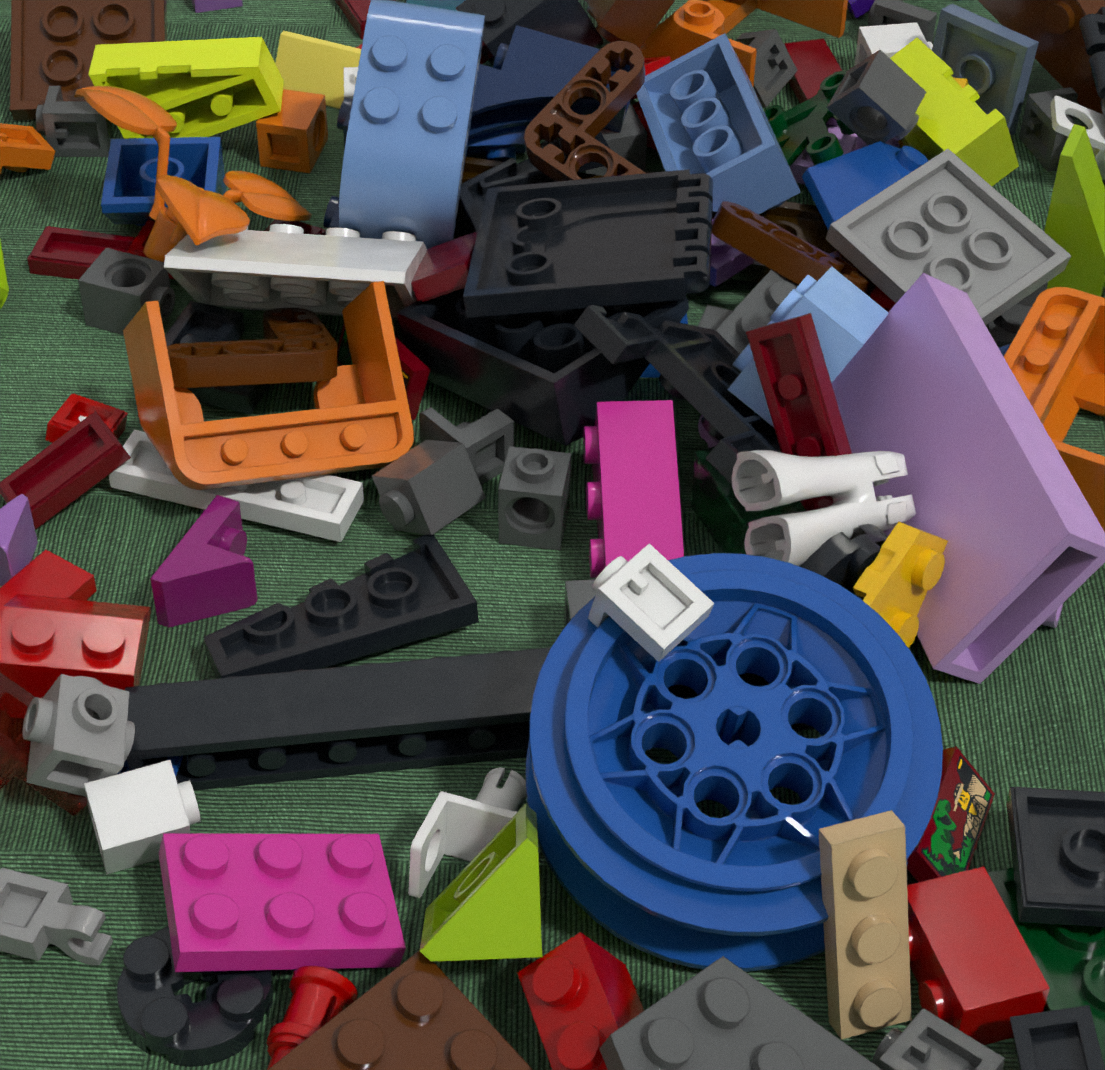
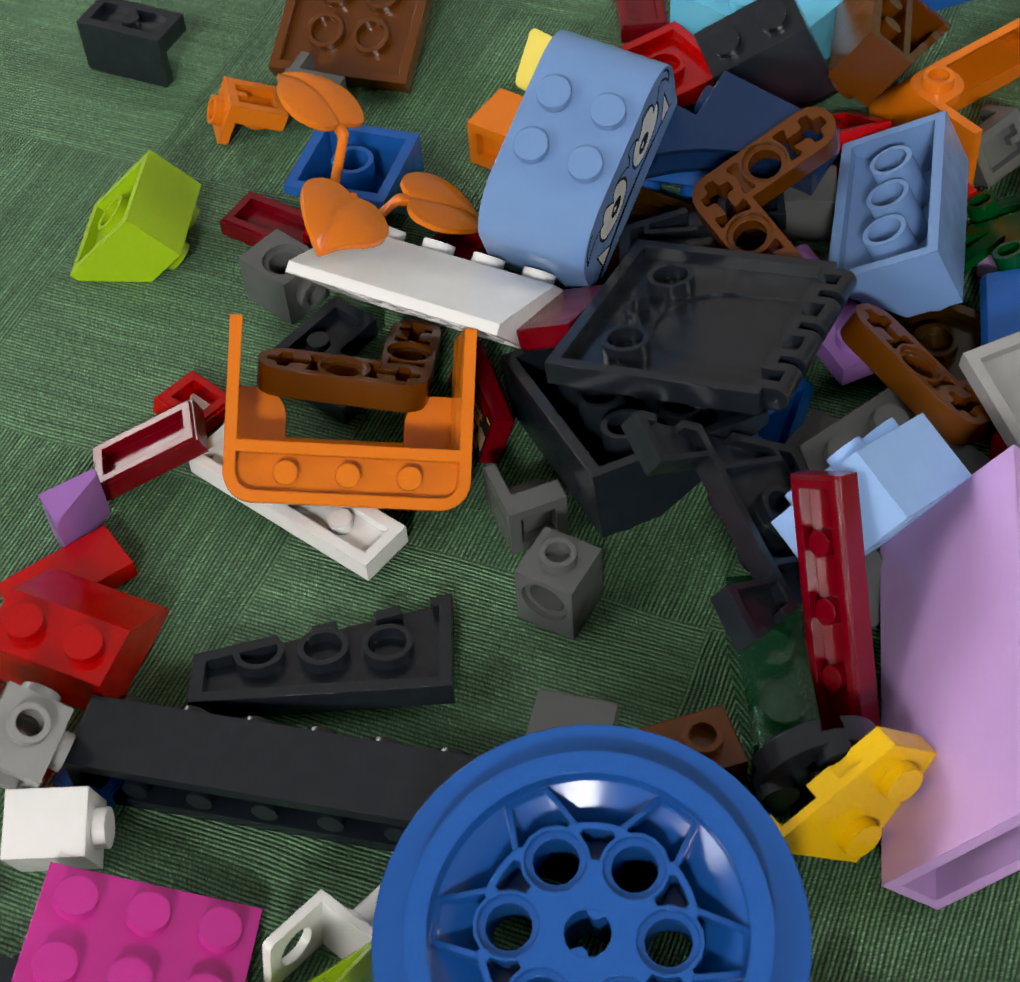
camera: 25 degrees right, 5 degrees up
neon yellow wedge [88,37,284,139] -> none
magenta slope [150,495,258,628] -> none
dark grey brick [372,440,486,535] -> none
dark pink wedge [583,400,684,578] -> none
white bracket [588,544,715,662] -> none
white piece [732,450,916,566] -> none

